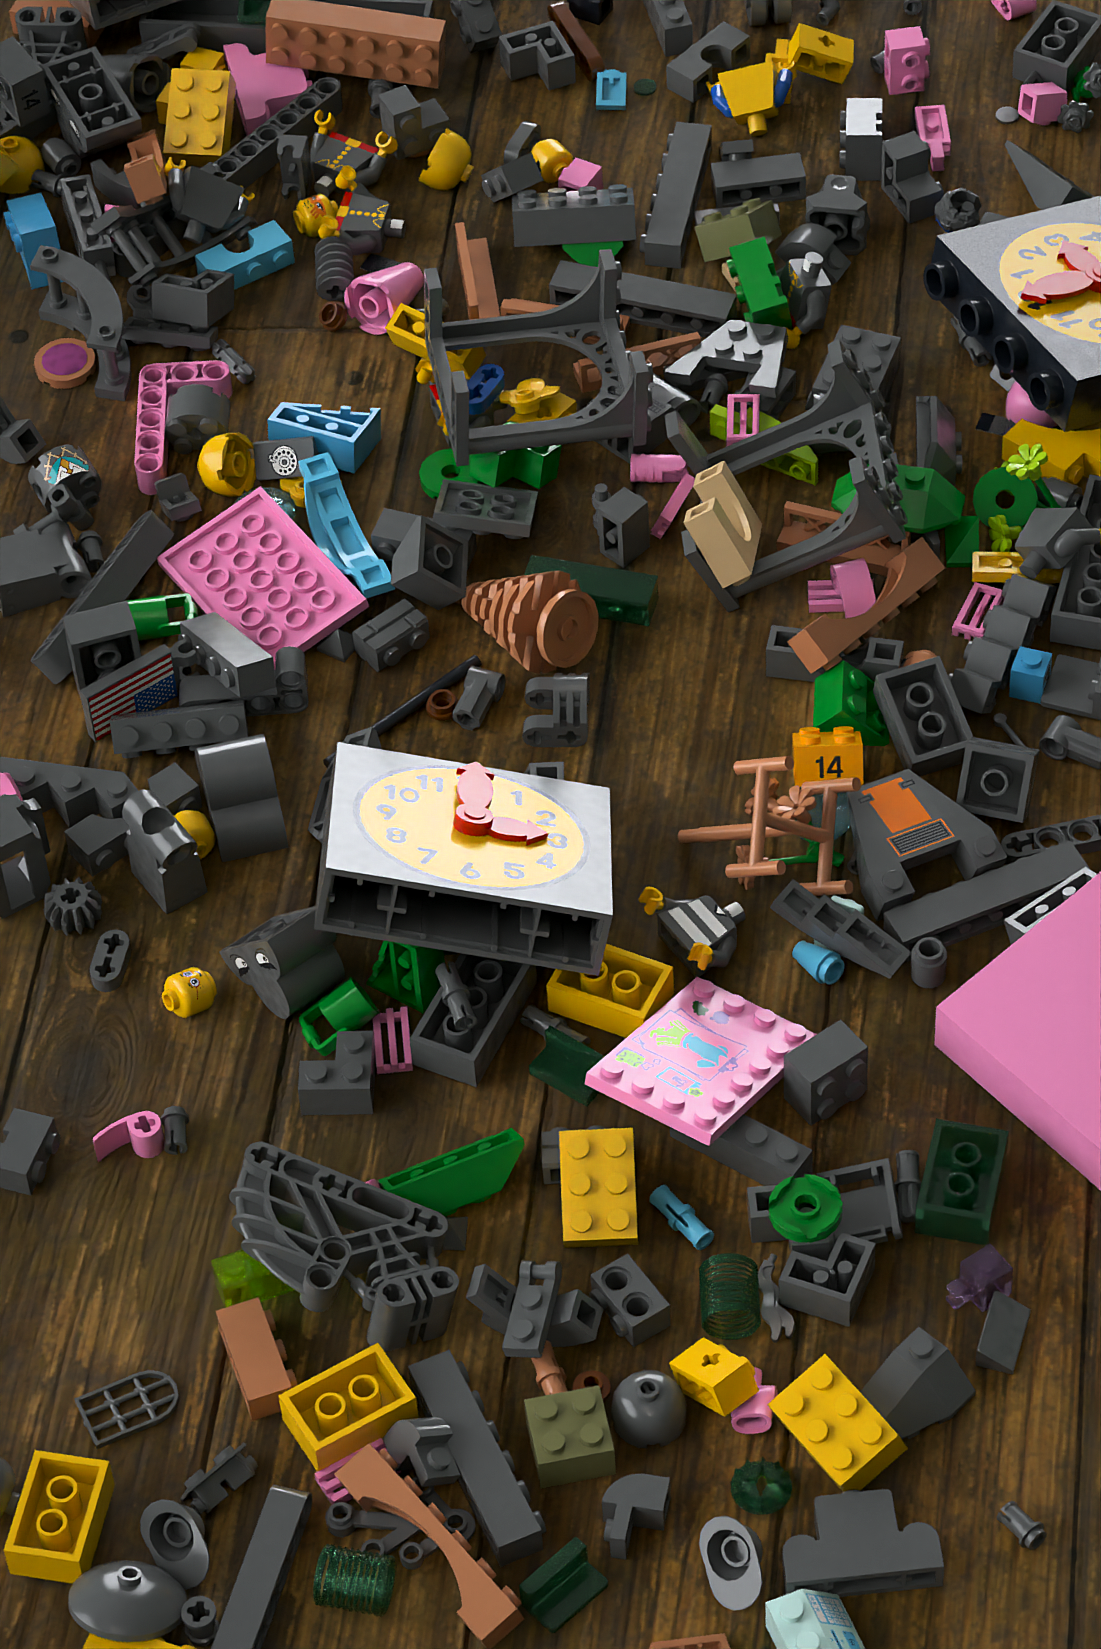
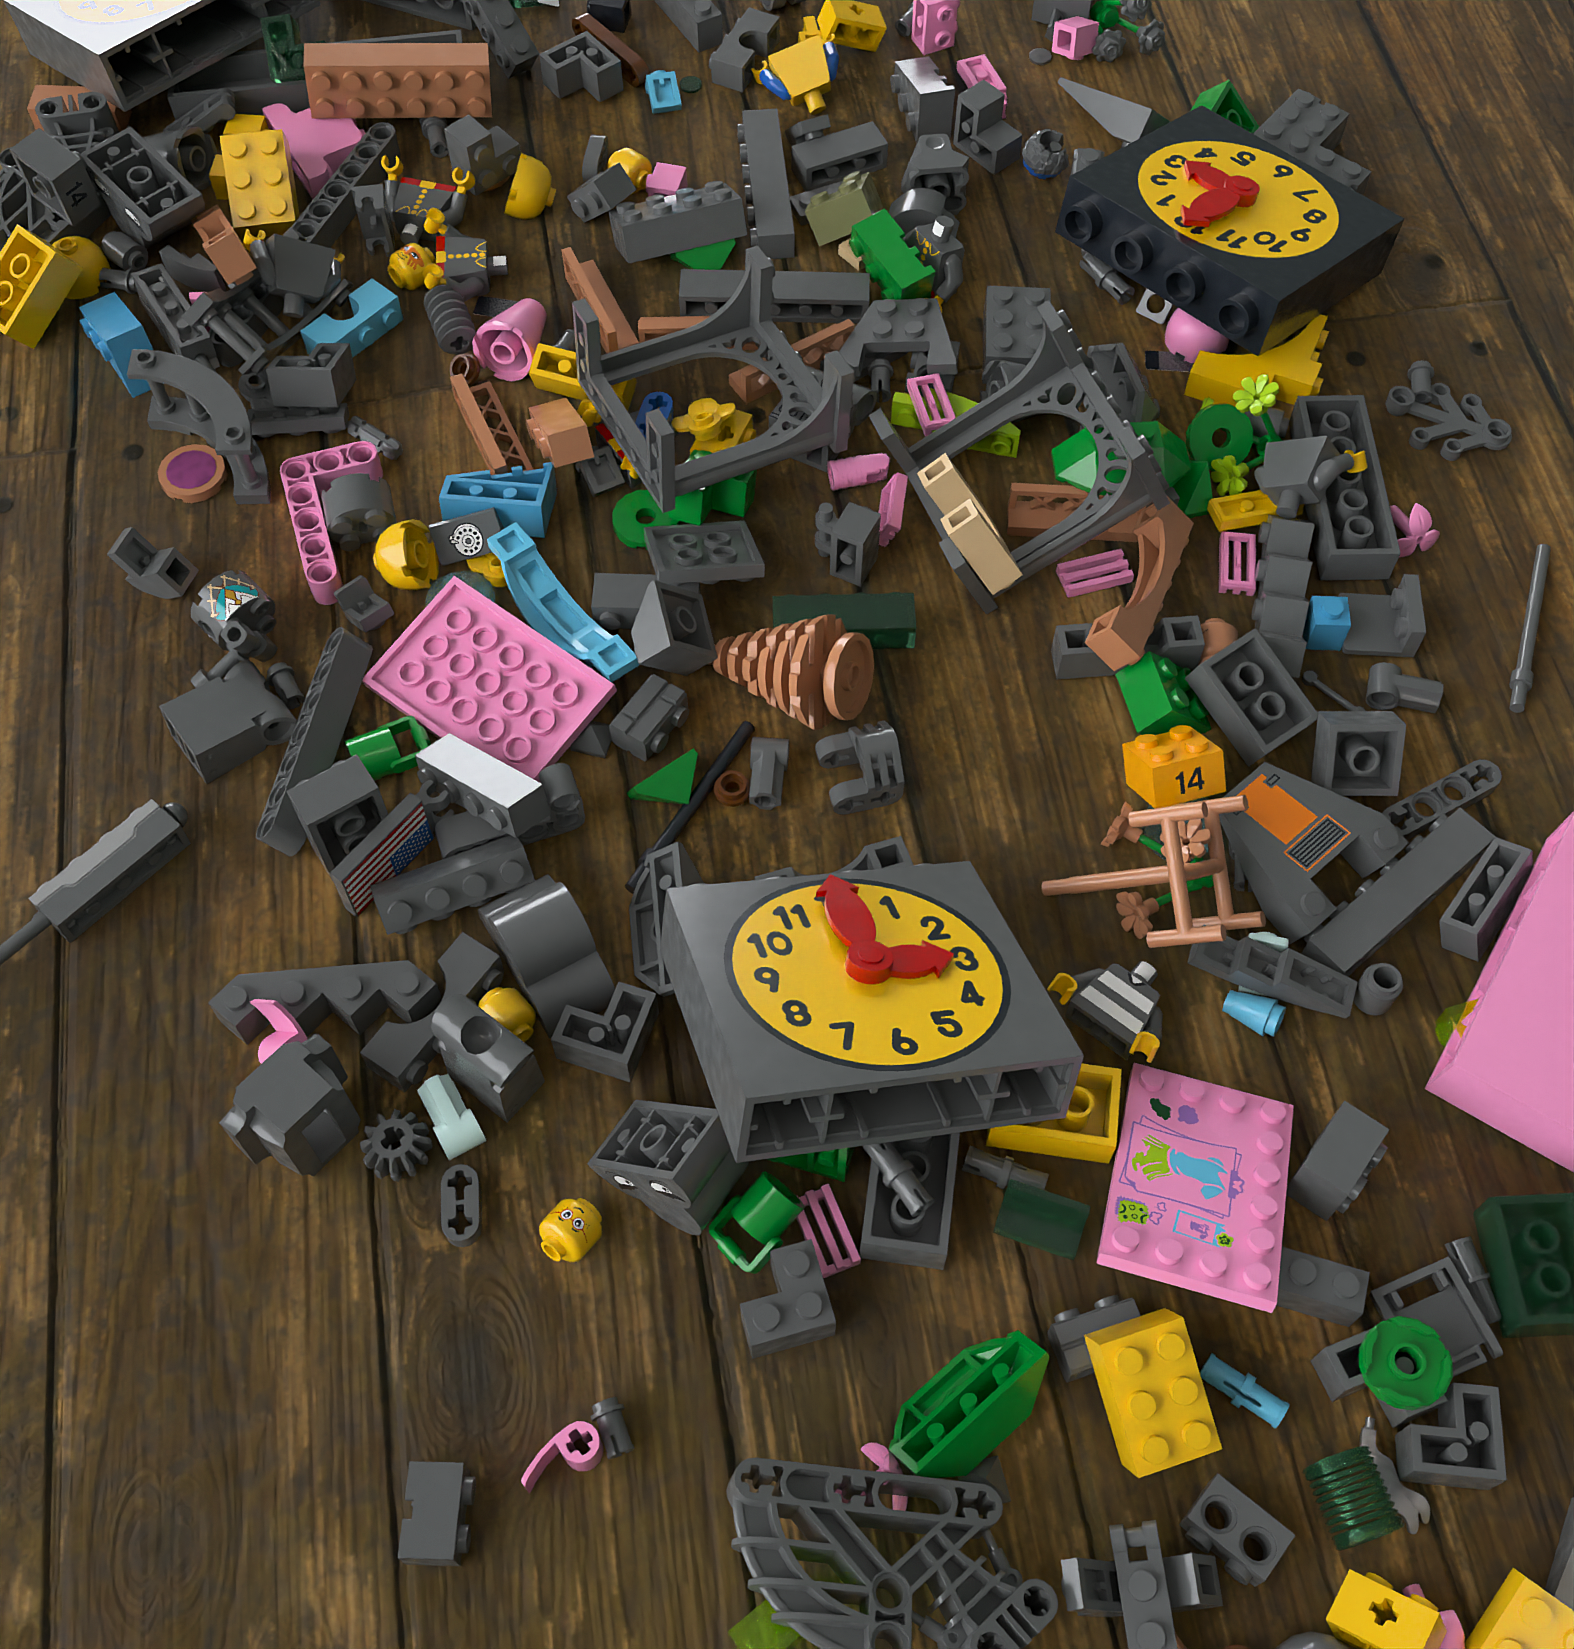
camera: 20 degrees left, 10 degrees up
bright pink panel [830,558,876,618] -> none
none -> light aqua piece [417,1074,486,1161]
none -> nougat fence [450,373,534,475]
none -> nougat brick [526,398,594,468]
none -> dark grey brick [551,982,659,1083]
none -> dark grey bracket [575,446,625,498]
none -> green slope [627,748,698,804]

